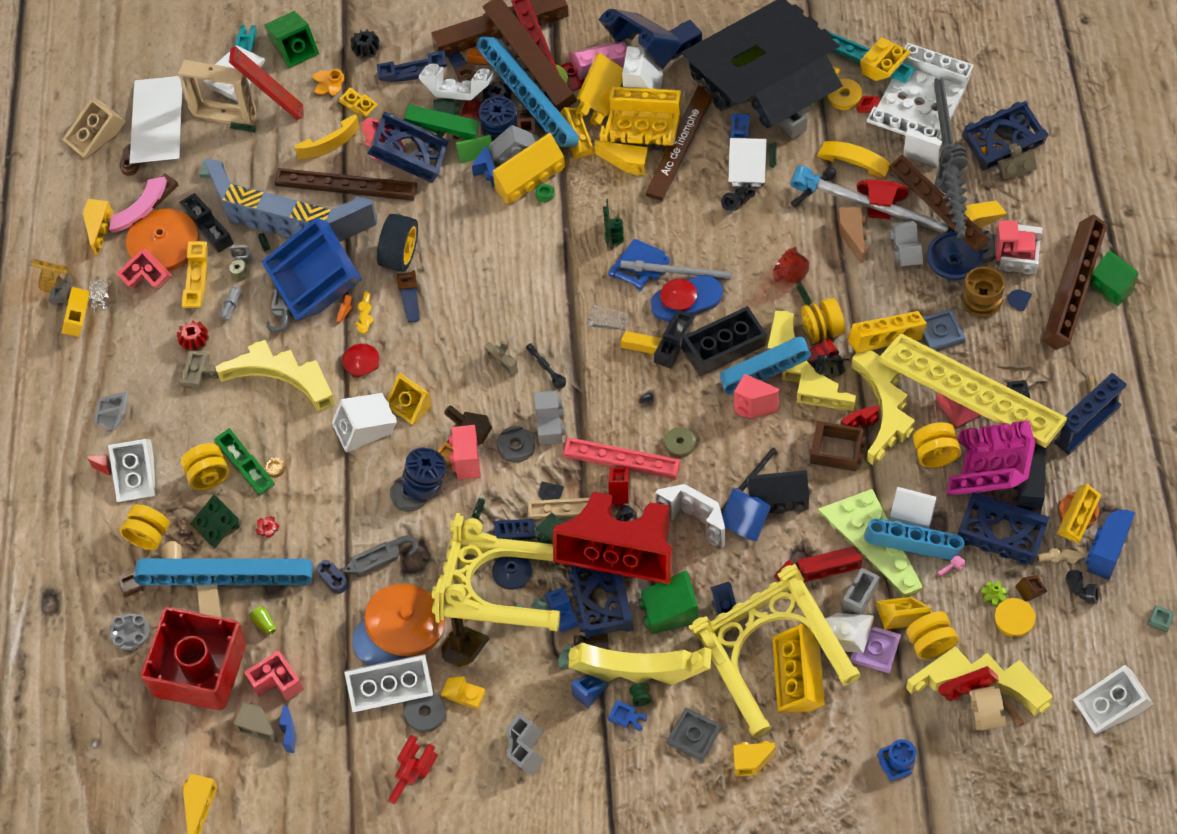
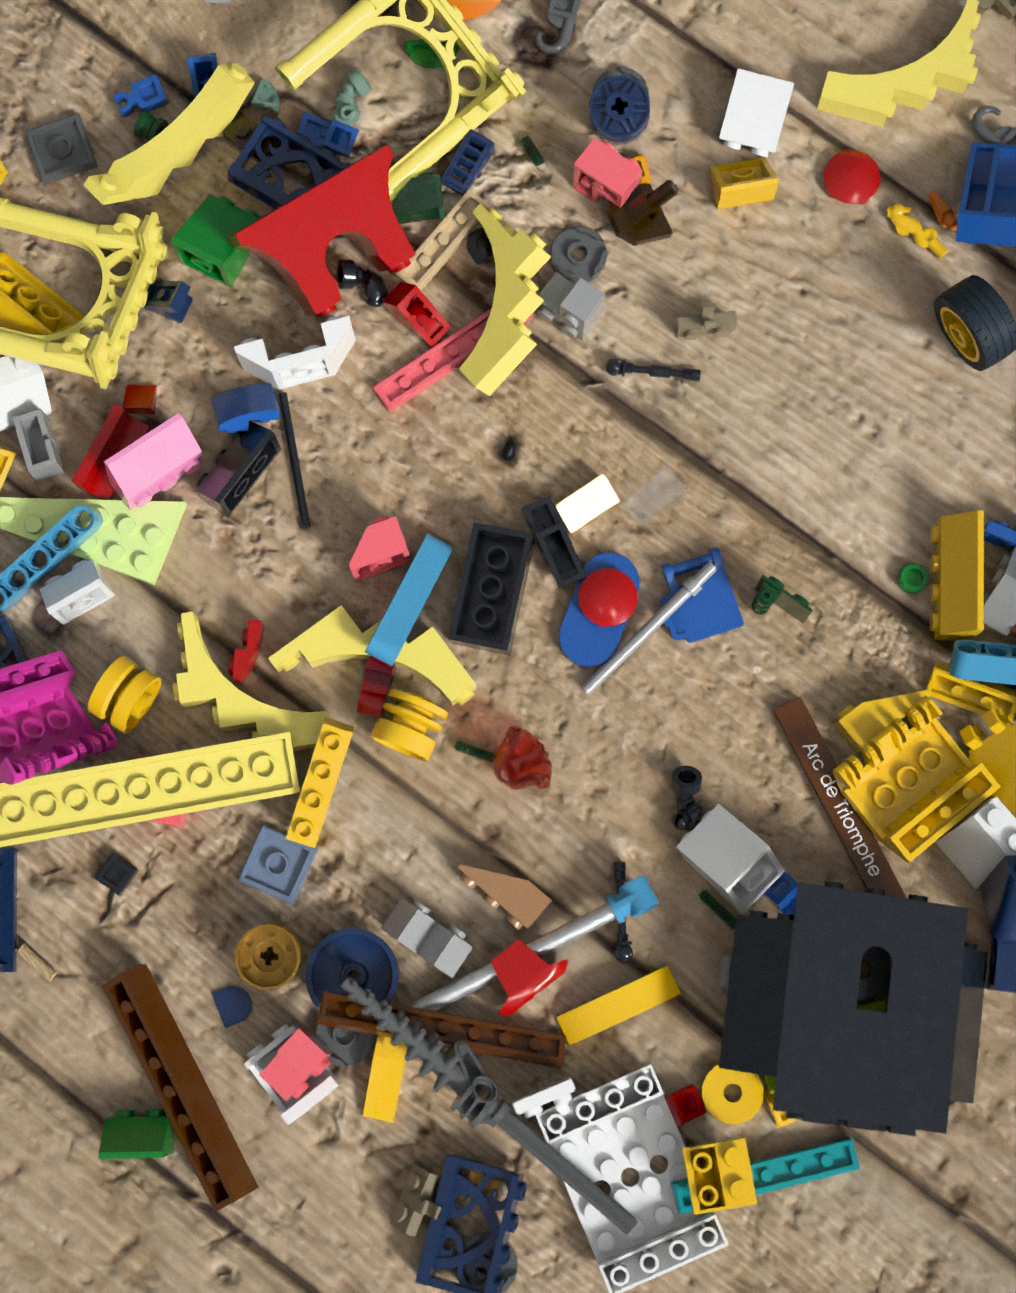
camera: 130 degrees right, 20 degrees up
dark blue piece [397,270,420,323] -> none
dark blue dish [492,557,532,590] -> none
olive piece [665,427,696,458] -> none
black hinge [810,355,849,375] -> none
reddish brown window [810,421,866,471] -> none
none -> bright pink slope [104,413,203,510]
none -> light yellow arch [459,204,551,396]

